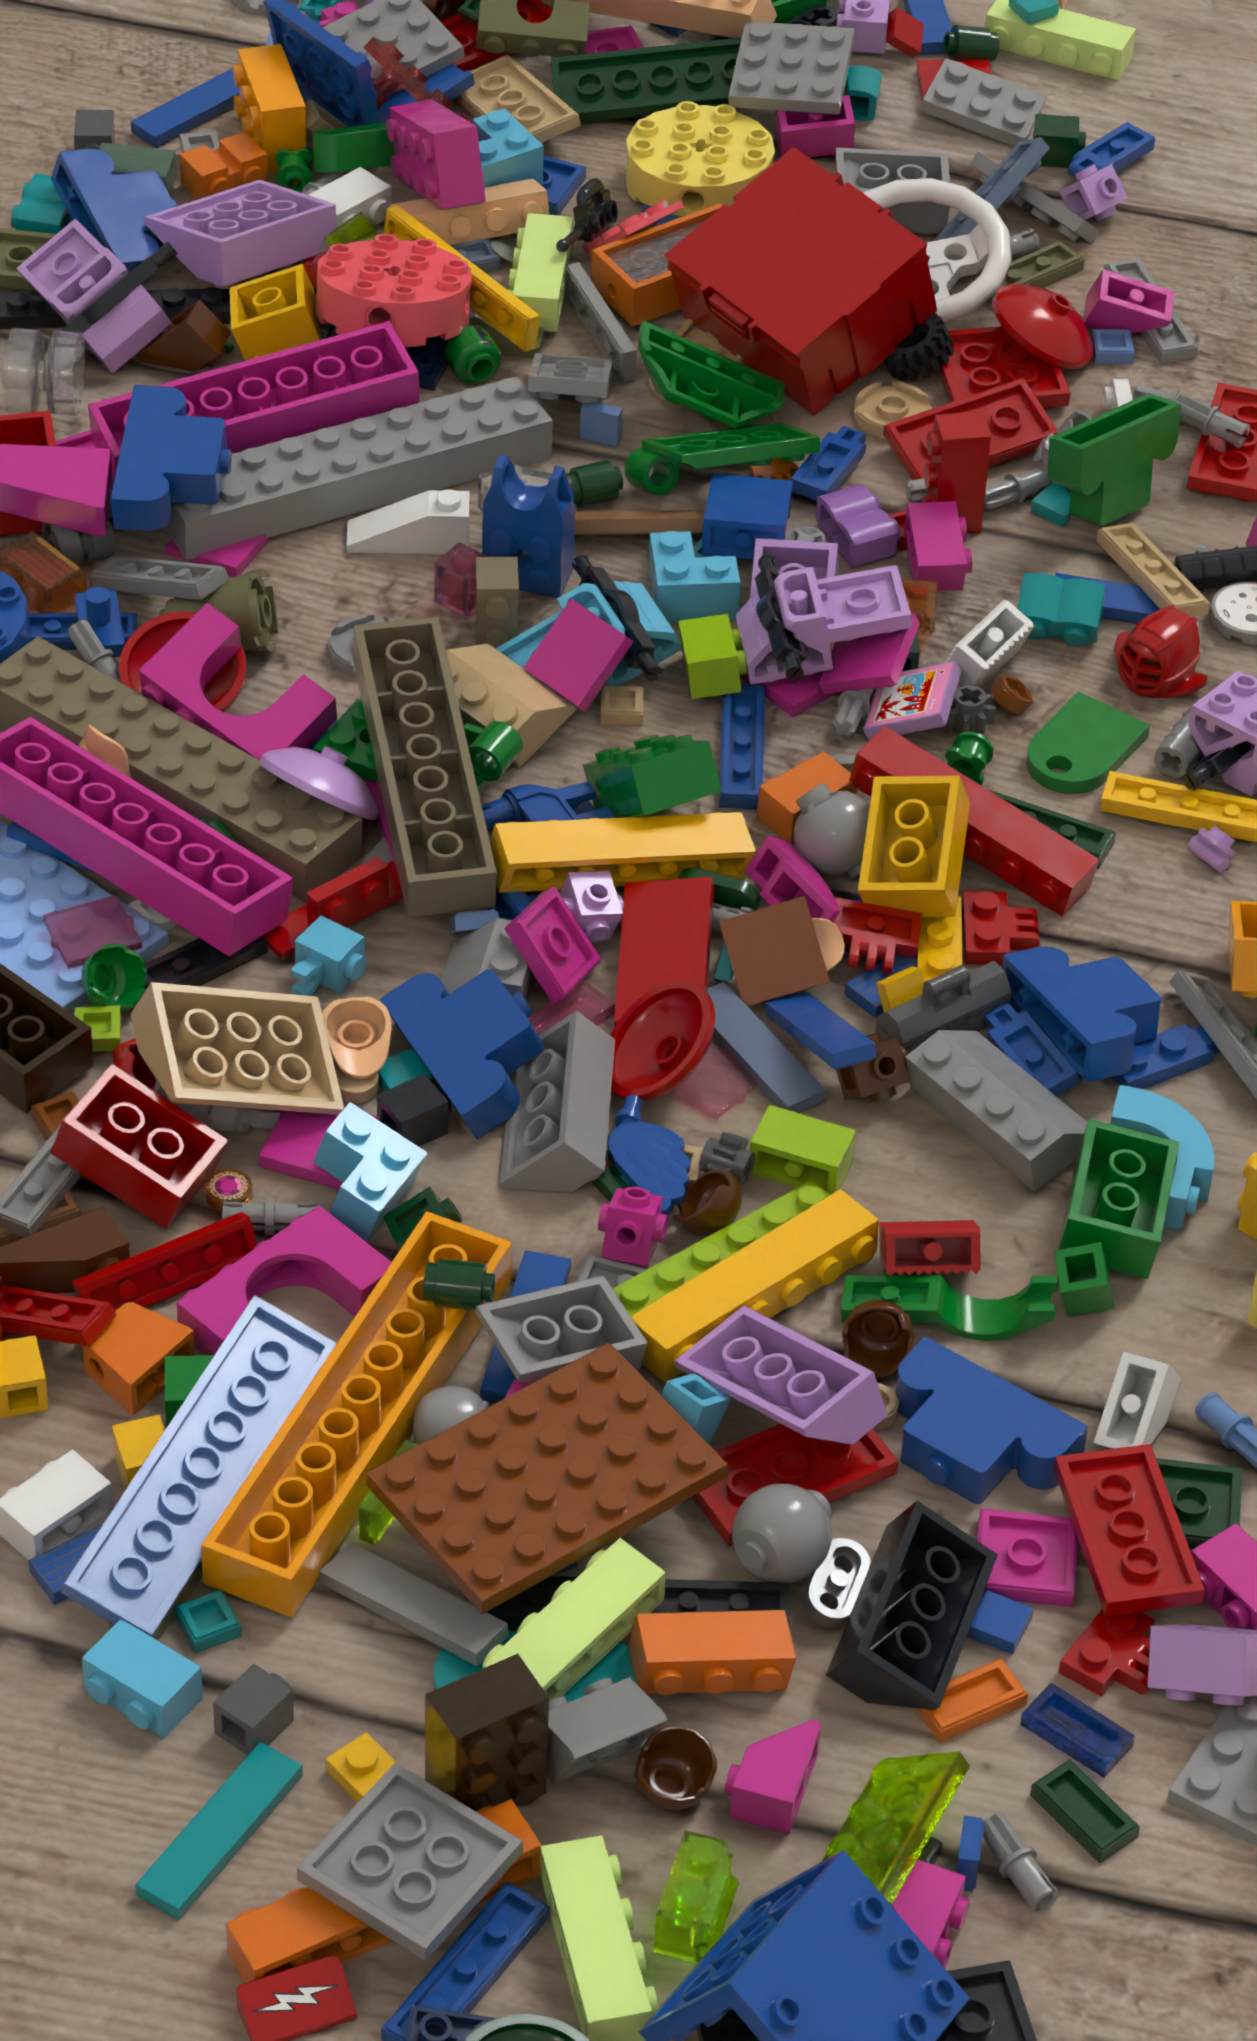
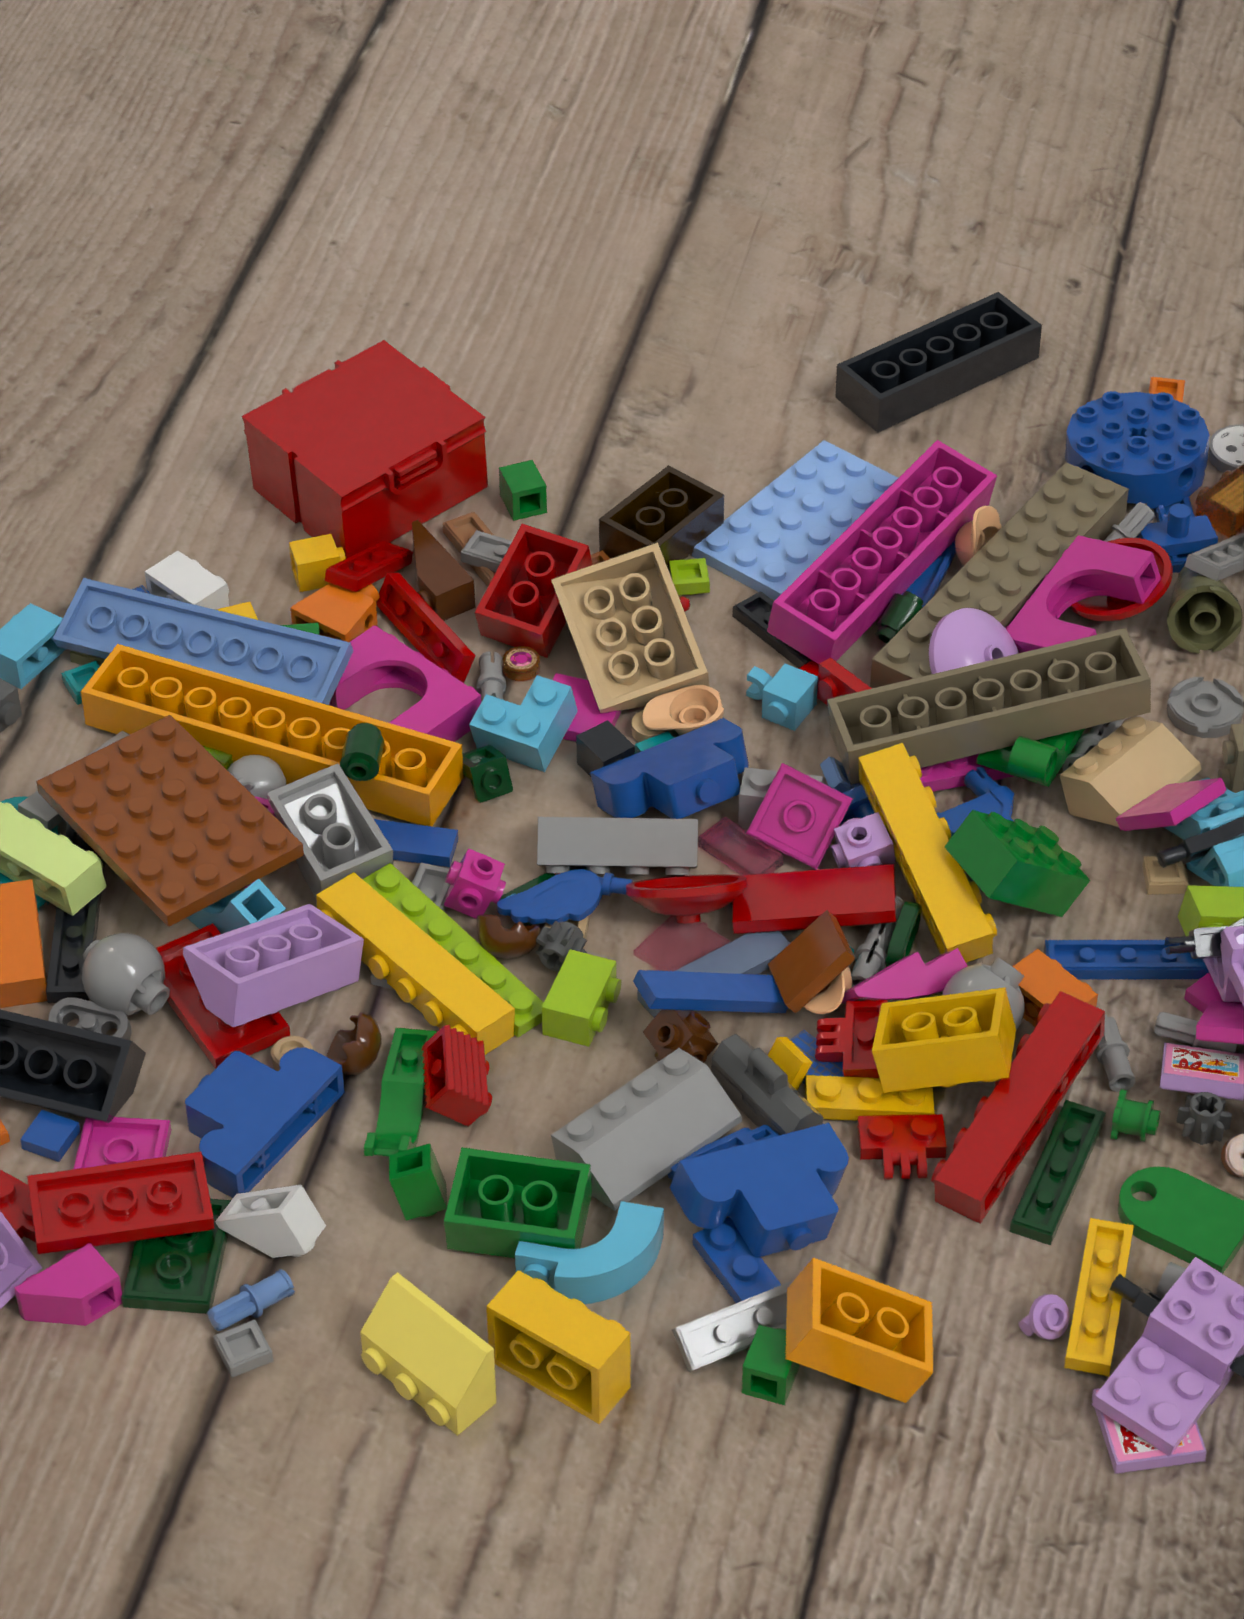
camera: 90 degrees right, 0 degrees up
clear pink piece [43,895,142,969] -> none
green hair [81,943,147,1013] -> none

